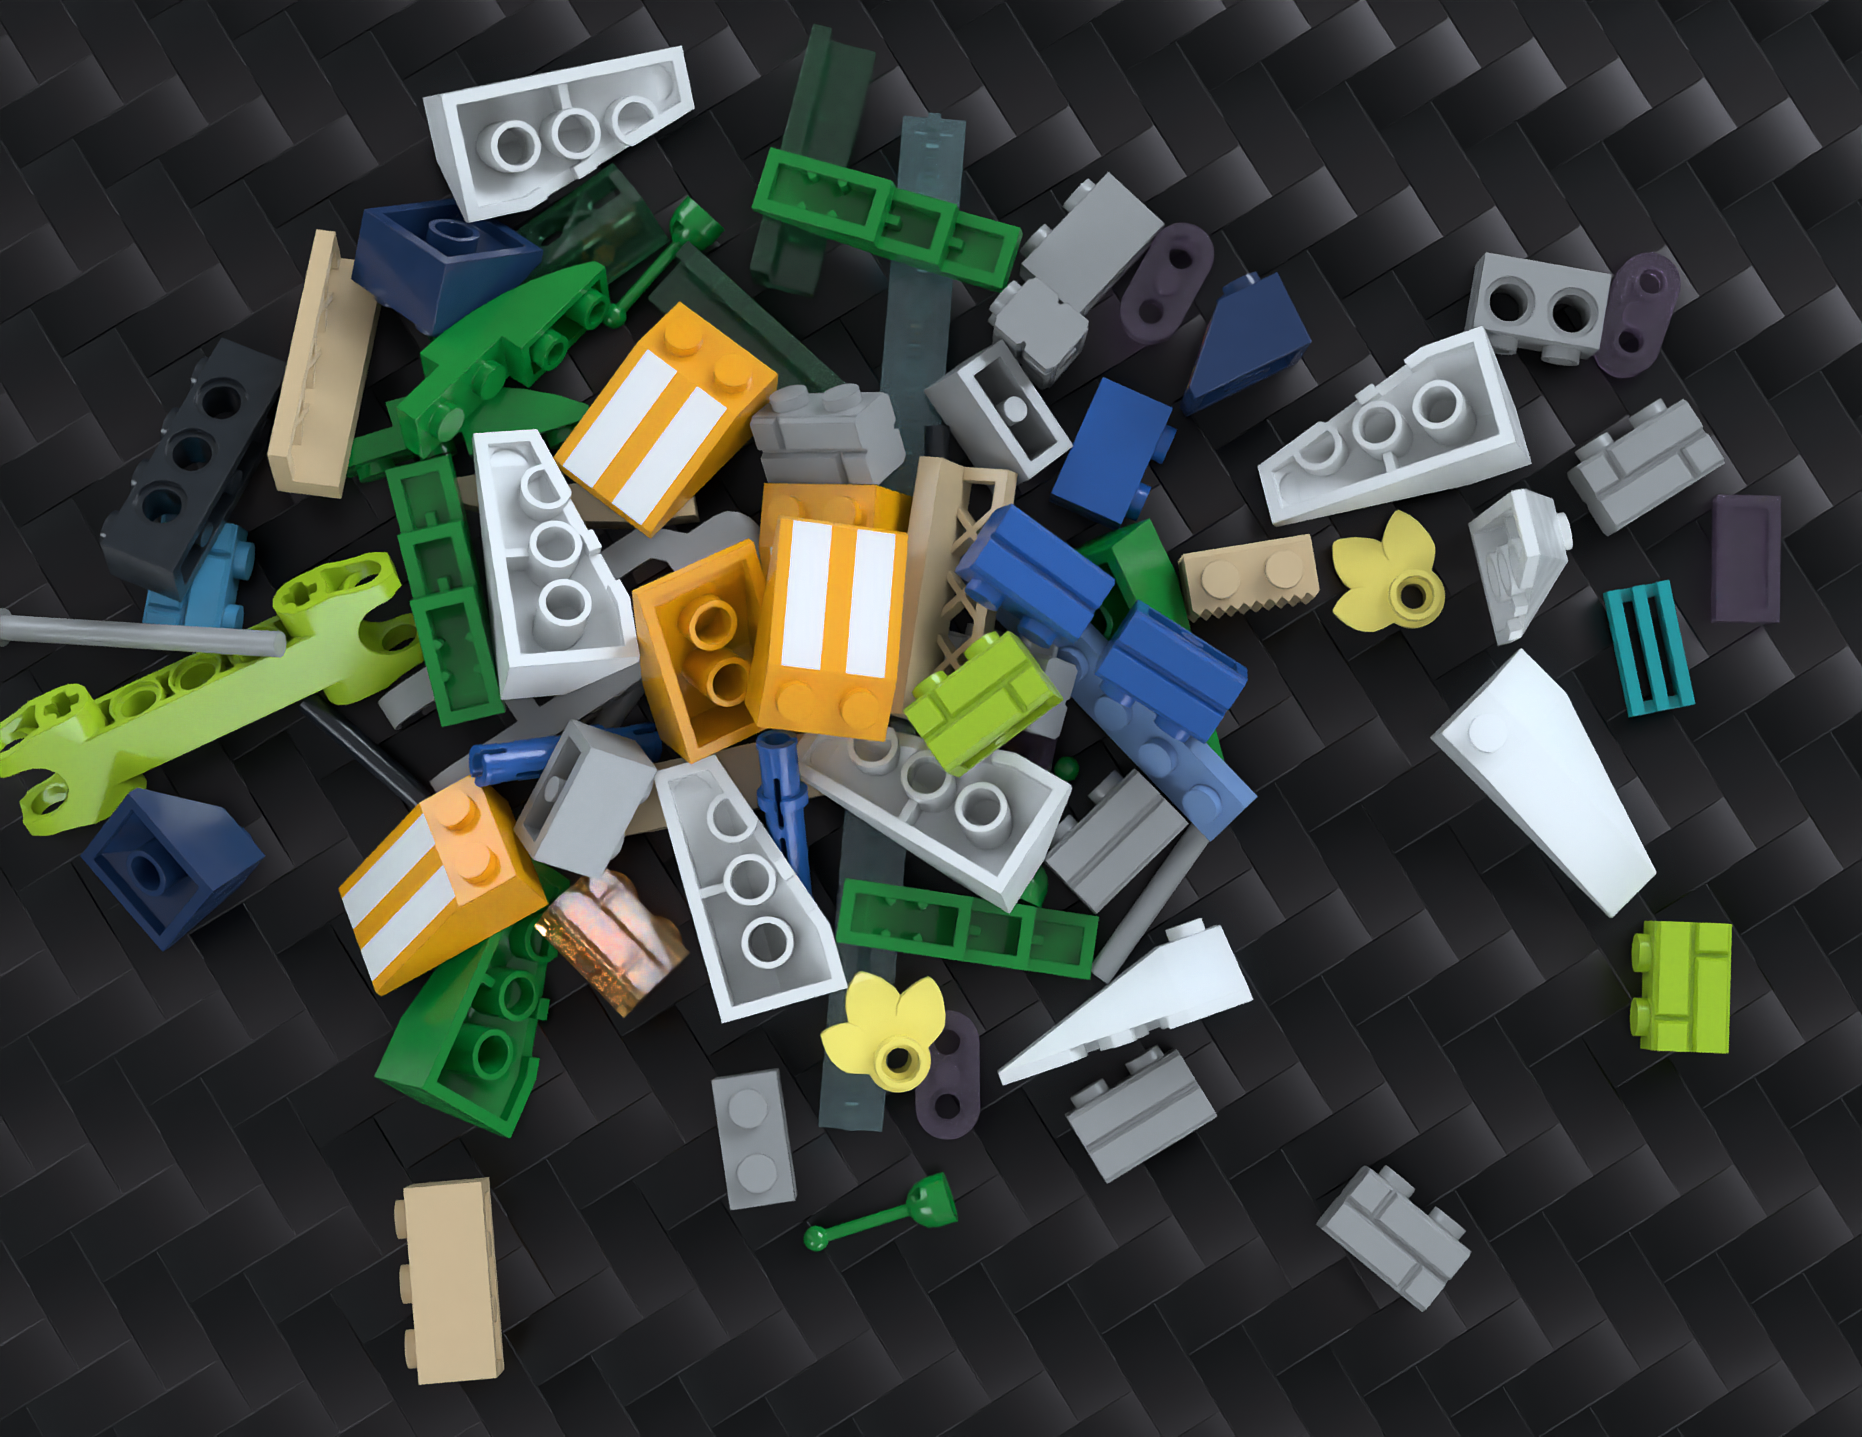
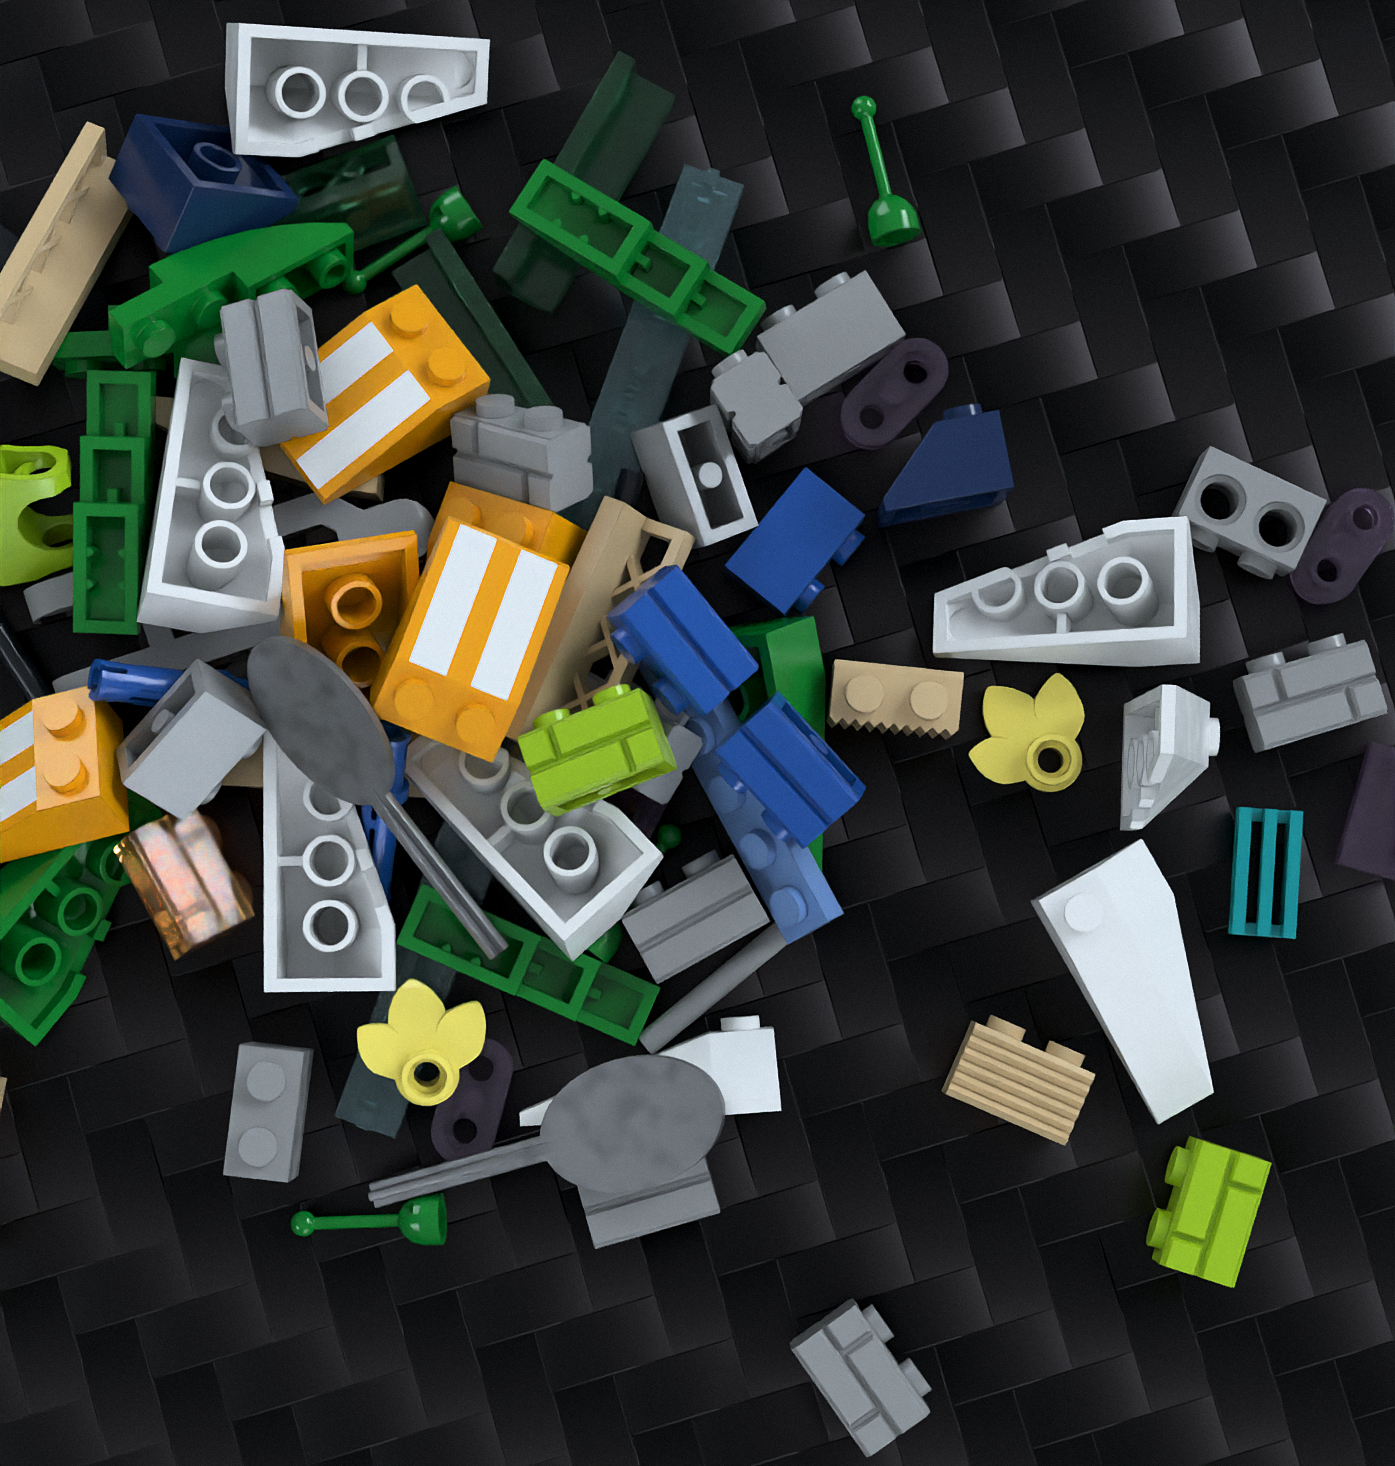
camera: 20 degrees right, 0 degrees up
none -> light grey brick [214,289,329,447]
none -> flat silver piece [247,635,509,960]
none -> flat silver piece [368,1055,725,1208]
none -> green hinge [851,95,921,247]
none -> tan brick [941,1015,1095,1146]

